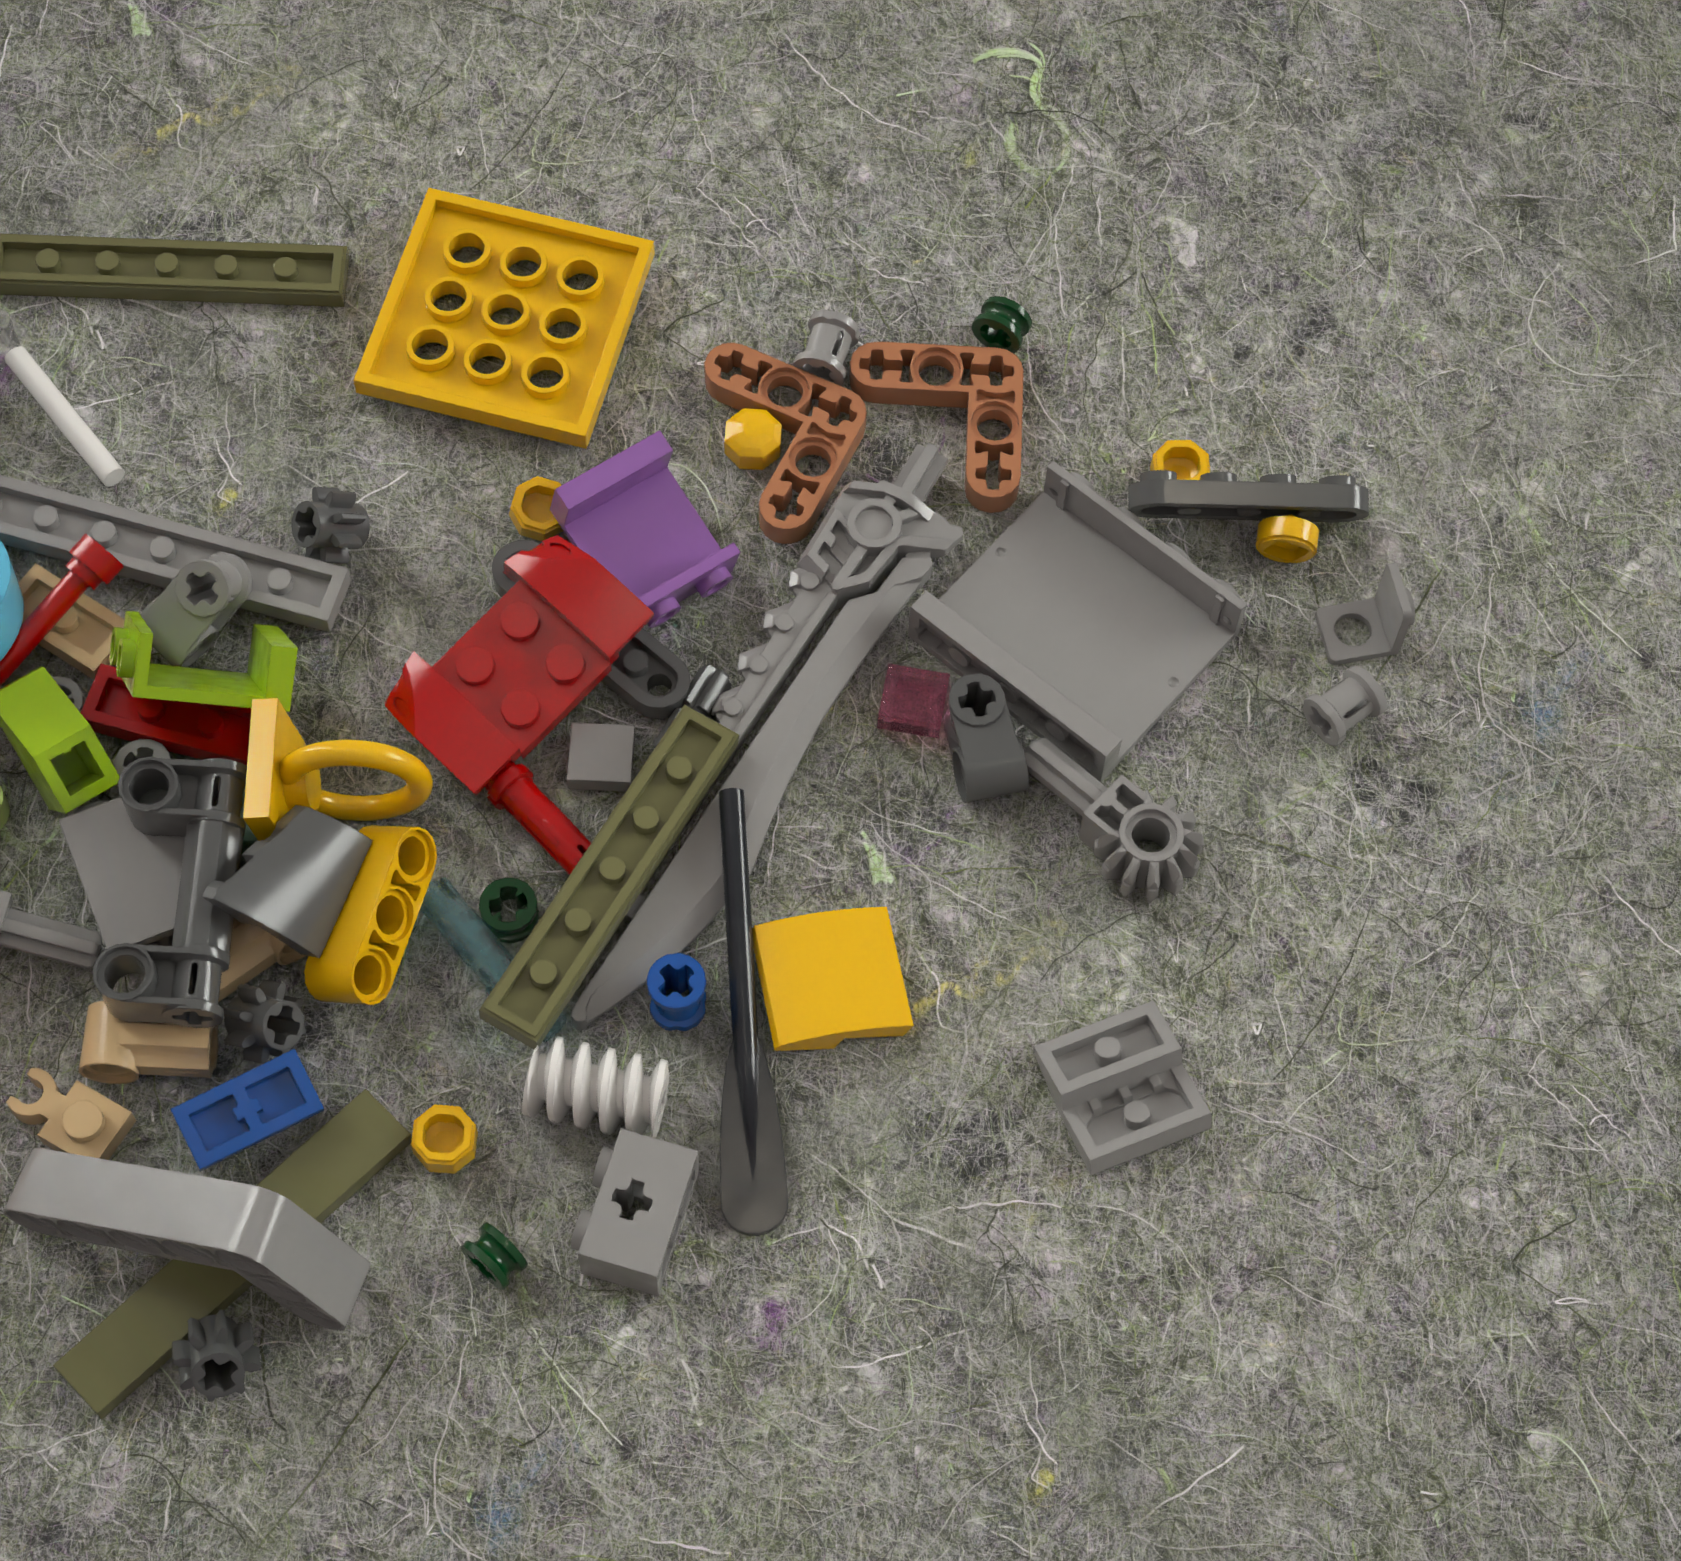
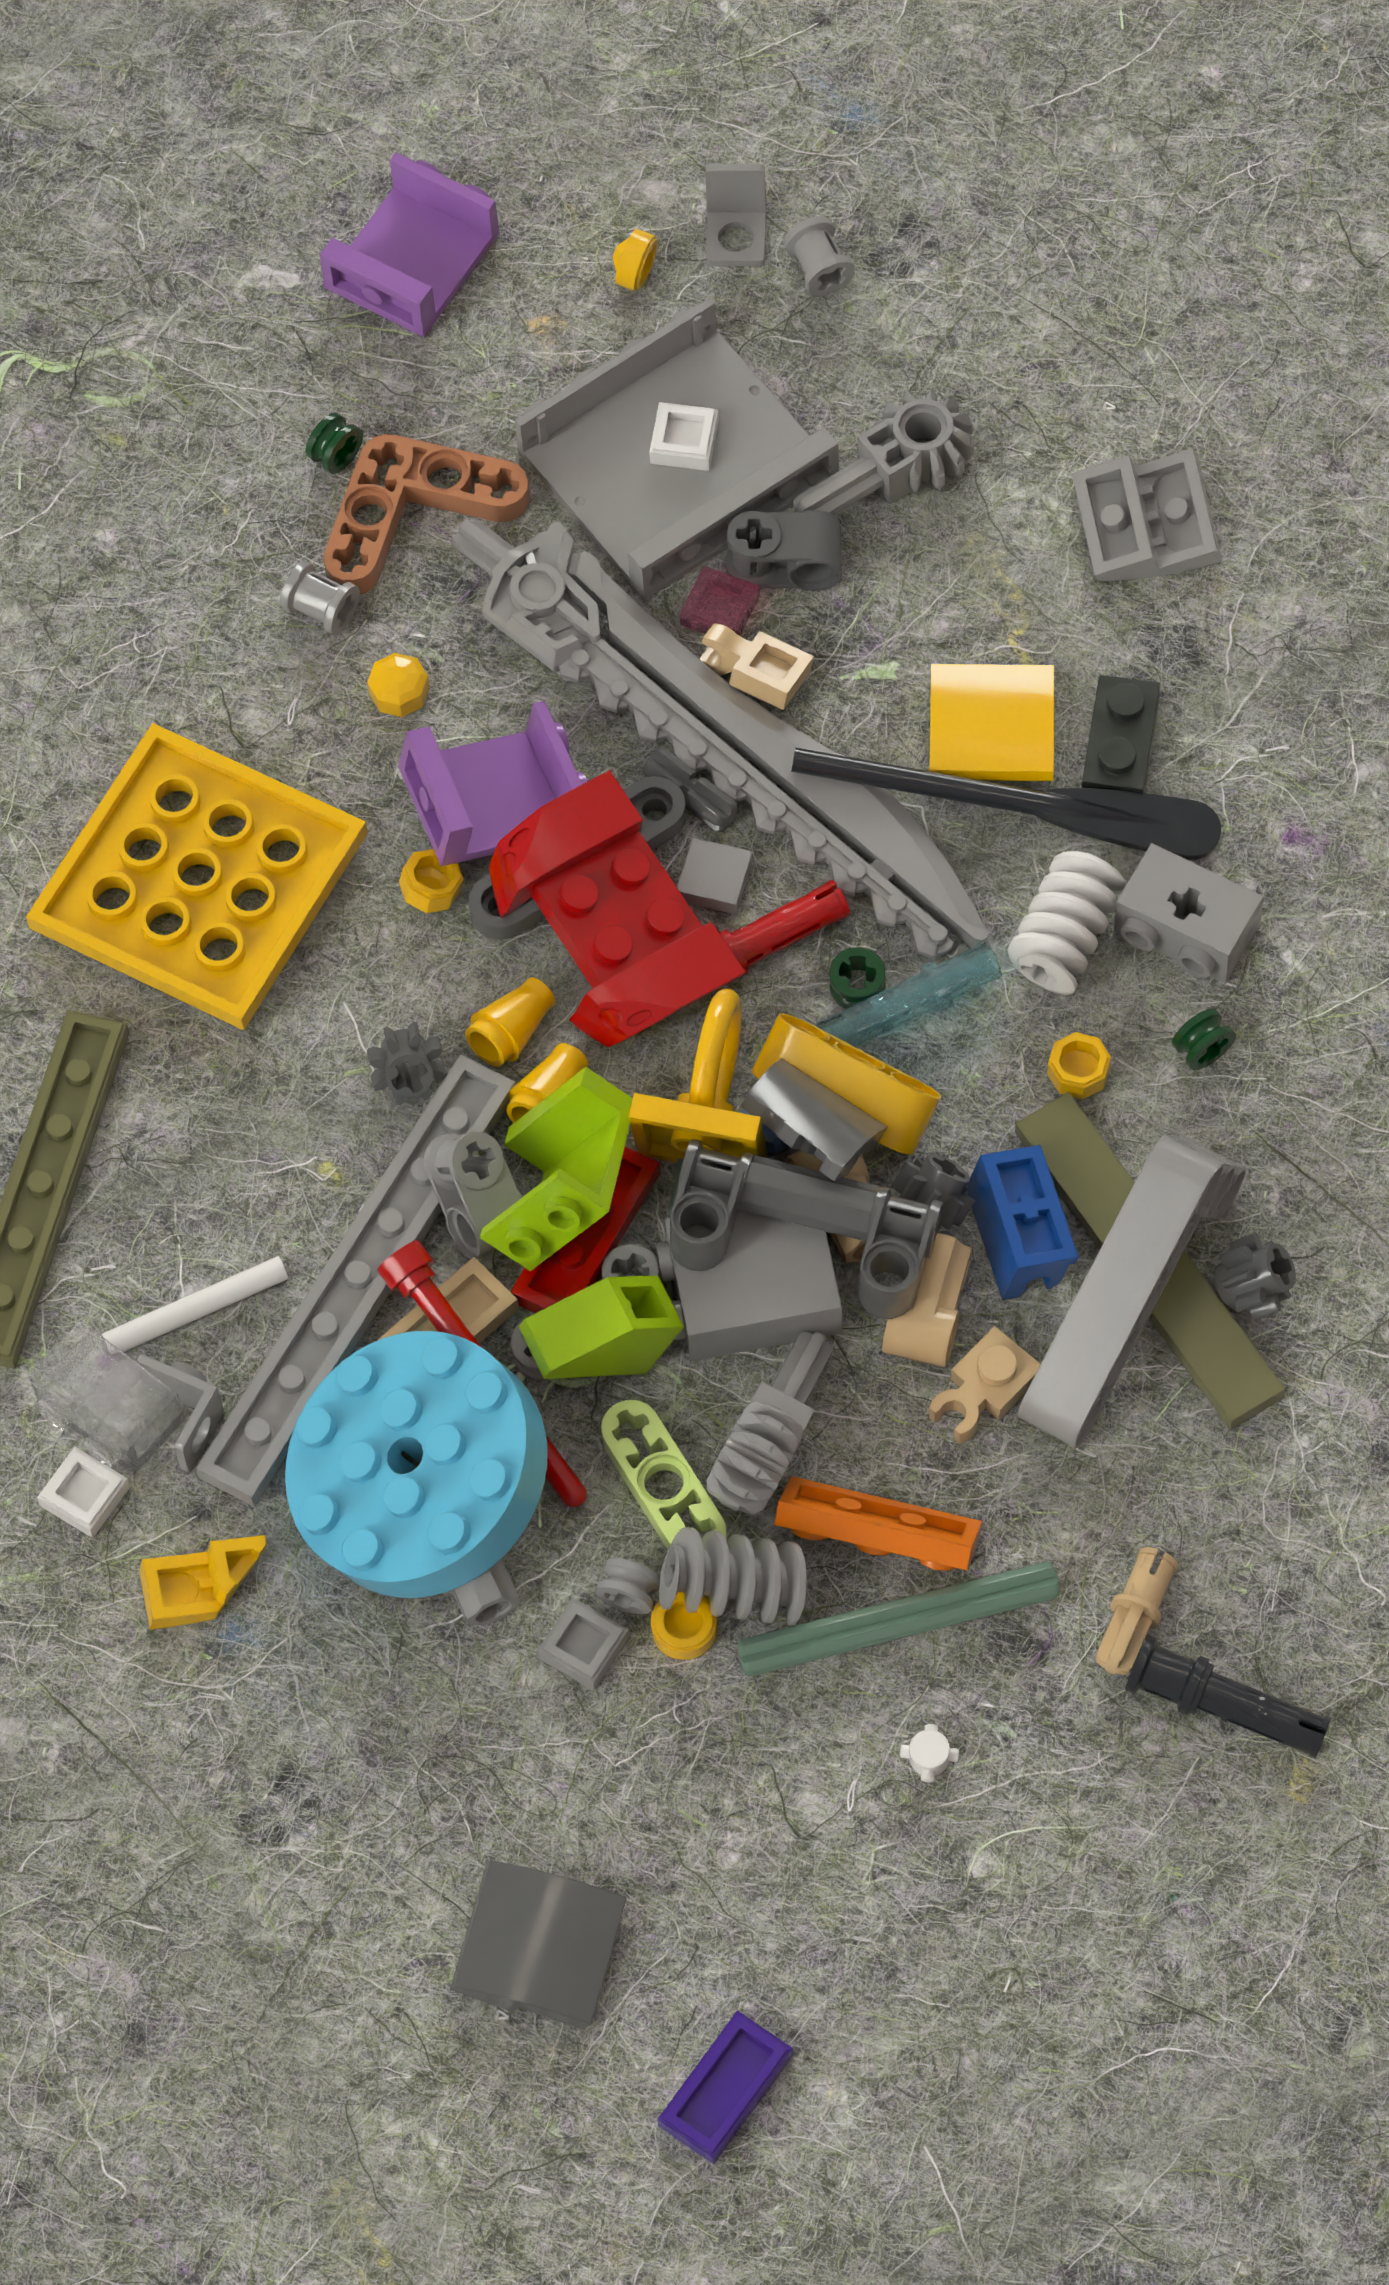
camera: 70 degrees left, 0 degrees up
olive tile [479,704,739,1049] -> none
blue bush [646,953,707,1031] -> none
nougat beam [704,343,867,544] -> none
dark grey plate [1128,470,1369,523] -> none
yellow tile [1150,440,1210,480] -> none
none -> medium lavender panel [319,152,499,337]
none -> yellow cone [465,977,555,1067]
none -> yellow cone [506,1043,588,1123]
none -> white tile [649,402,719,471]
none -> tan plate [699,623,814,710]
none -> pearl dark grey plate [1082,675,1160,793]

